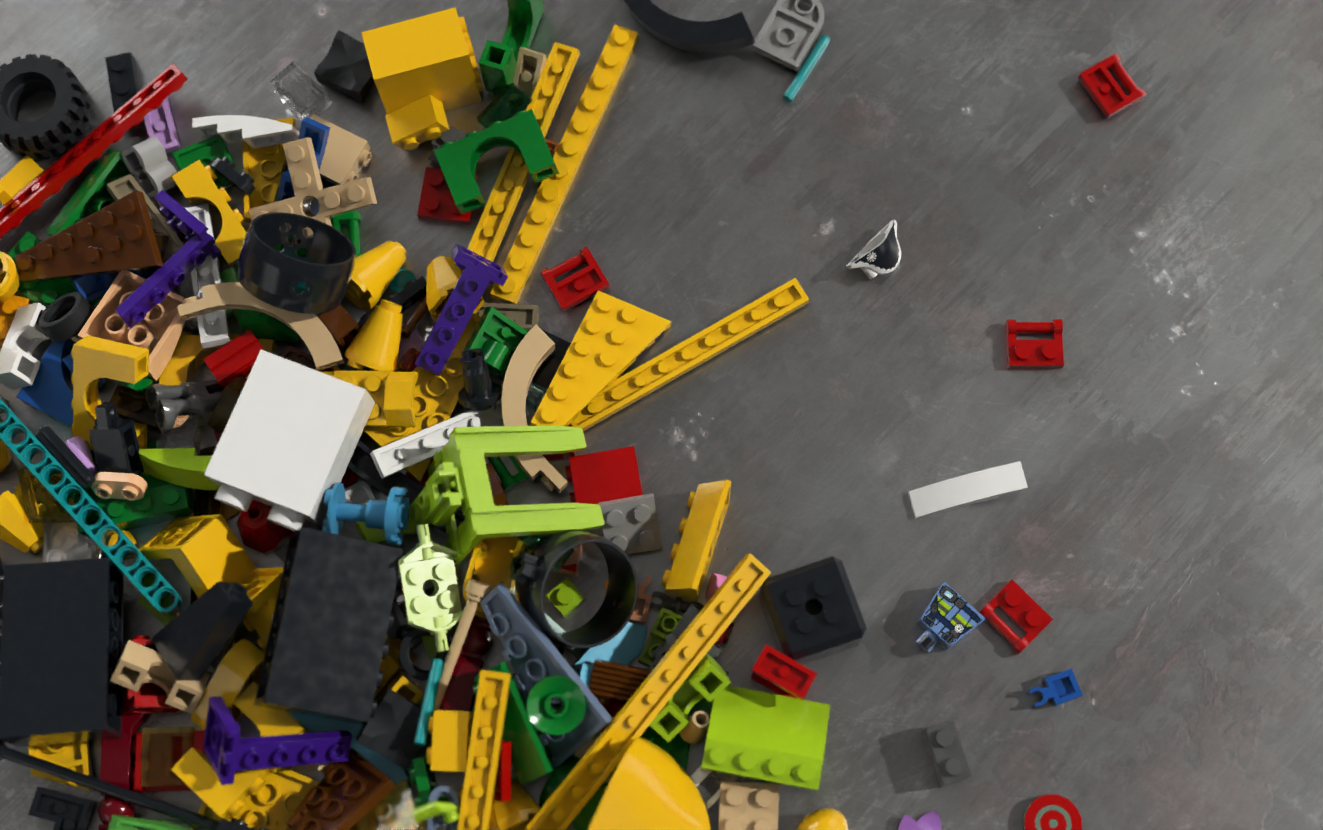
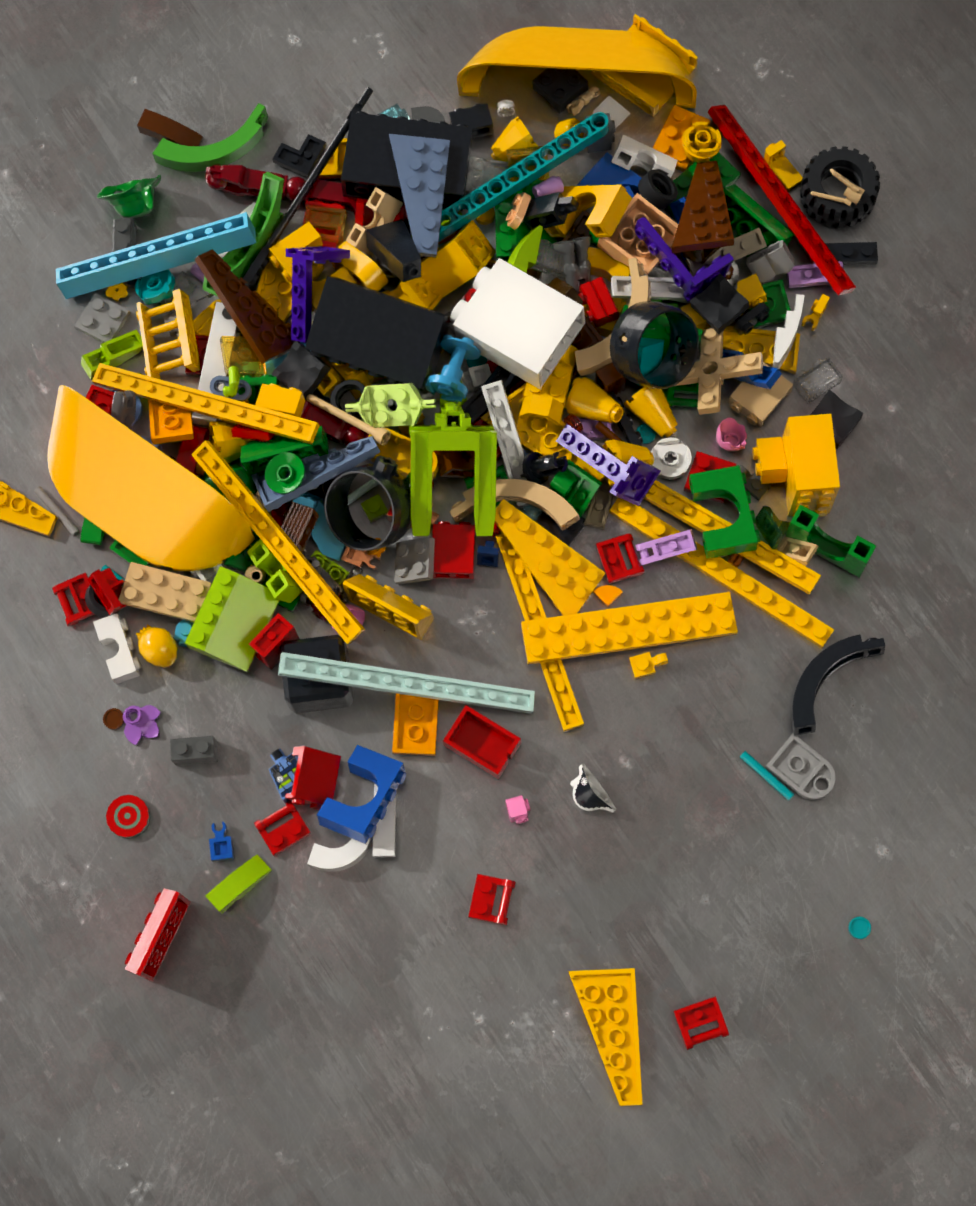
camera: 105 degrees right, 0 degrees up
black axle [36,426,96,488] -> none
teal bar [414,659,443,746] -> none
none -> red slope [125,888,191,982]
none -> medium azure plate [174,620,194,647]
none -> lime slope [205,854,272,914]
none -> light aqua plate [278,652,535,714]
none -> red panel [285,746,341,810]
none -> white arch [307,838,373,872]
none -> blue arch [317,745,406,844]
none -> sand blue wing [389,134,450,258]
none -> light orange plate [392,693,439,756]
none -> red piece [443,705,521,780]
none -> dark blue tile [477,540,499,567]
none -> bright pink plate [505,795,531,824]
none -> yellow plate [521,592,738,664]
none -> yellow wing [568,968,642,1106]
none -> light orange tile [593,585,623,607]
none -> yellow plate [629,652,668,679]
none -> lavender plate [636,529,697,565]
none -> white plate [651,437,692,480]
none -> black brick [690,273,750,334]
none -> bright pink hair [716,417,747,451]
none -> yellow plate [801,294,830,331]
none -> tan plant [810,169,865,206]

